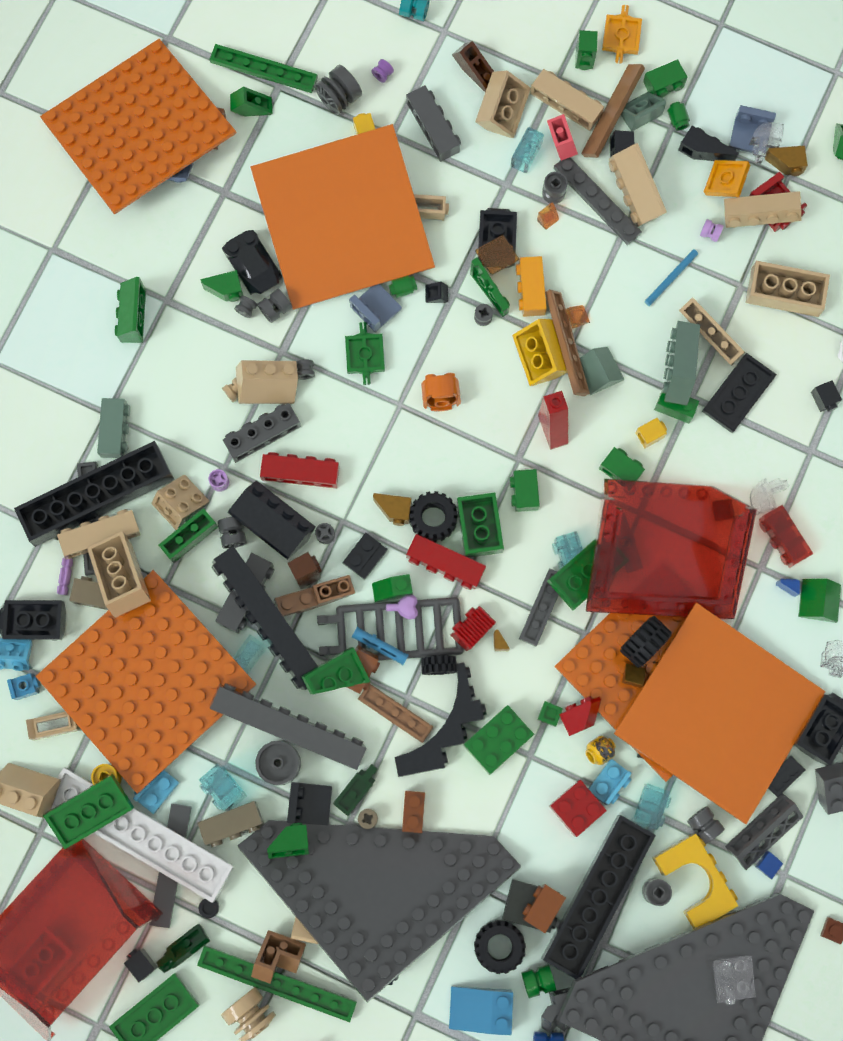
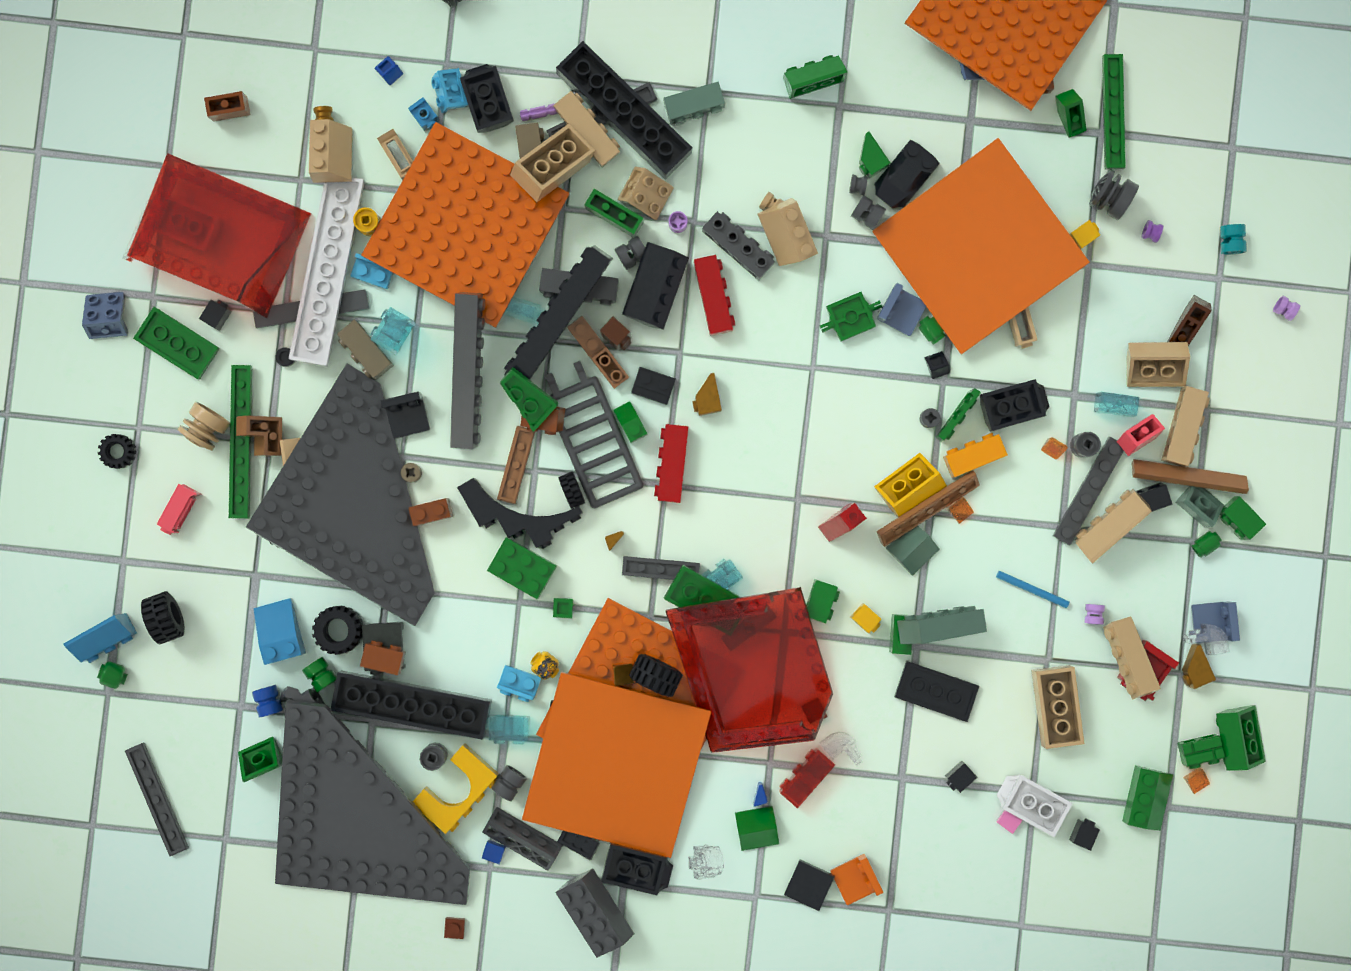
camera: 70 degrees right, 10 degrees up
green plate [43,773,134,849] -> none
dark green hinge [156,924,210,973] -> none
dark grey wheel [255,741,301,786] -> none
green slope [267,823,309,859] -> none
dark grey wheel [296,359,315,380] -> none
dark grey wheel [315,523,335,544] -> none
dark green hinge [333,764,378,816] -> none
dark azure pin [351,626,409,666] -> none
lavender rock [386,595,418,620] -> none
dark grey brick [406,85,461,162] -> none
black tyre [410,491,458,543] -> none
orange brick [421,373,461,411] -> none
red brick [450,606,496,651] -> none
green brick [457,493,504,558] -> none
clear orange piece [475,235,519,276] -> none
green brick [509,469,540,512] -> none
red brick [549,780,607,837] -> none
red slope [559,696,601,736] -> none
green brick [575,30,598,70] -> none
light orange plate [602,4,642,64] -> none
black slope [678,125,739,161] -> none
tan brick [679,297,745,366] -> none
light orange plate [704,160,751,197] -> none
clear hinge [713,955,756,1005] -> none

